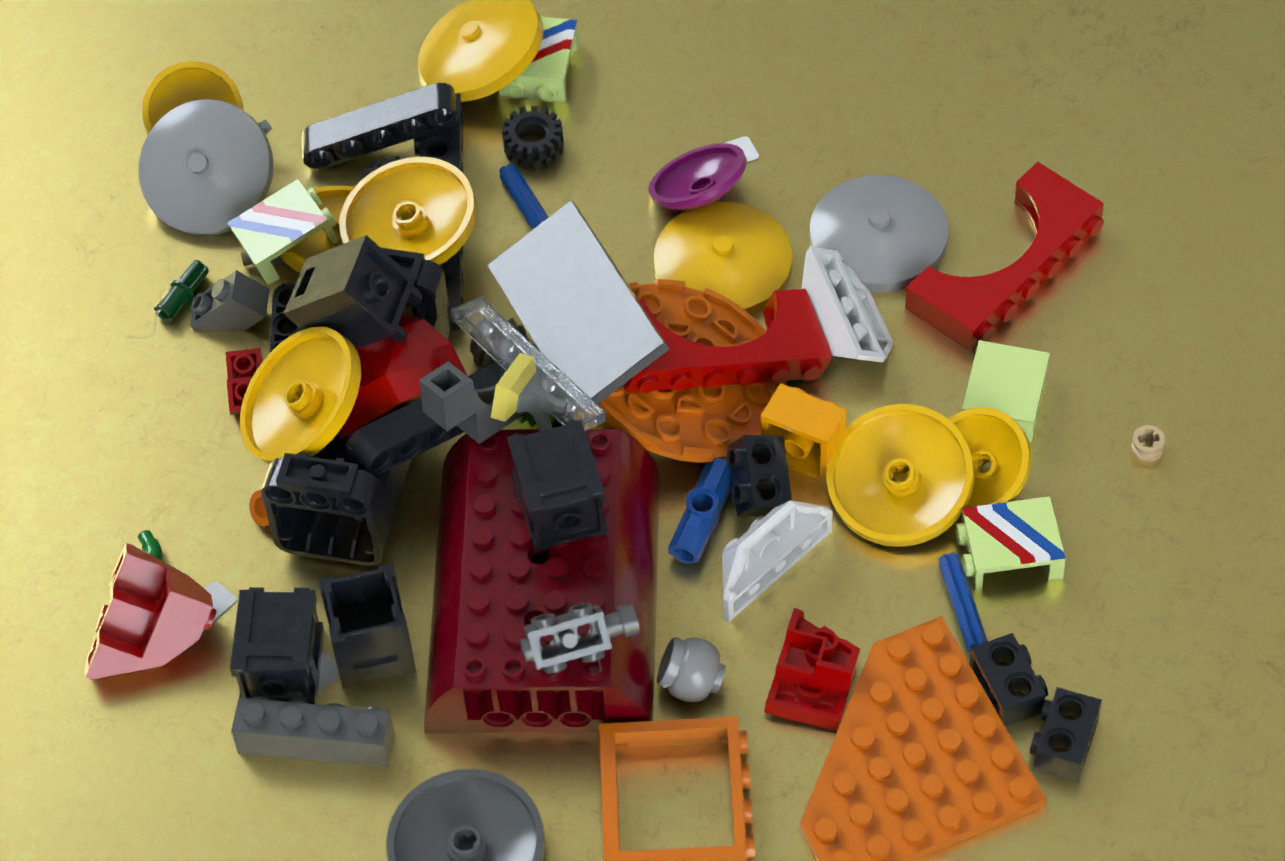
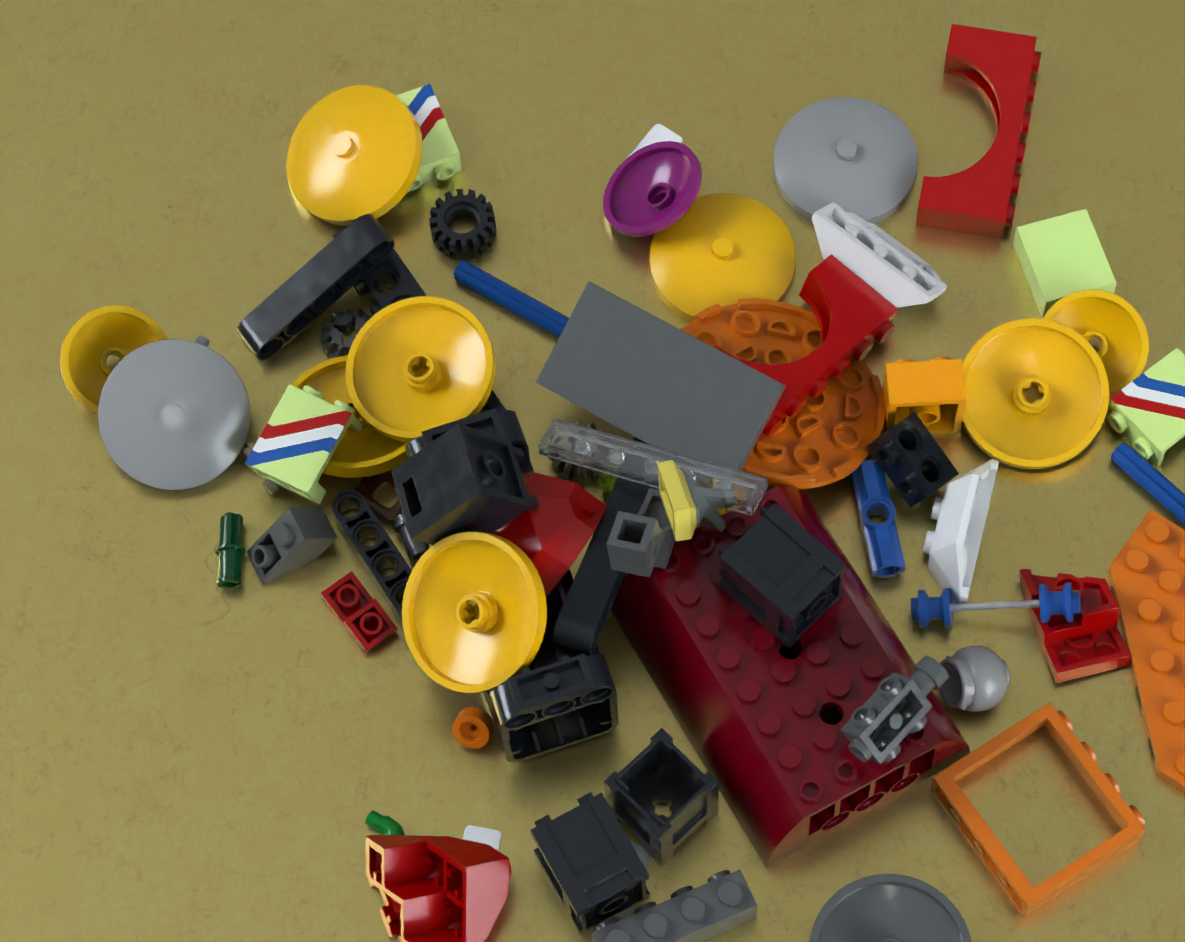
camera: 30 degrees left, 10 degrees up
none -> blue axle [911,583,1081,628]

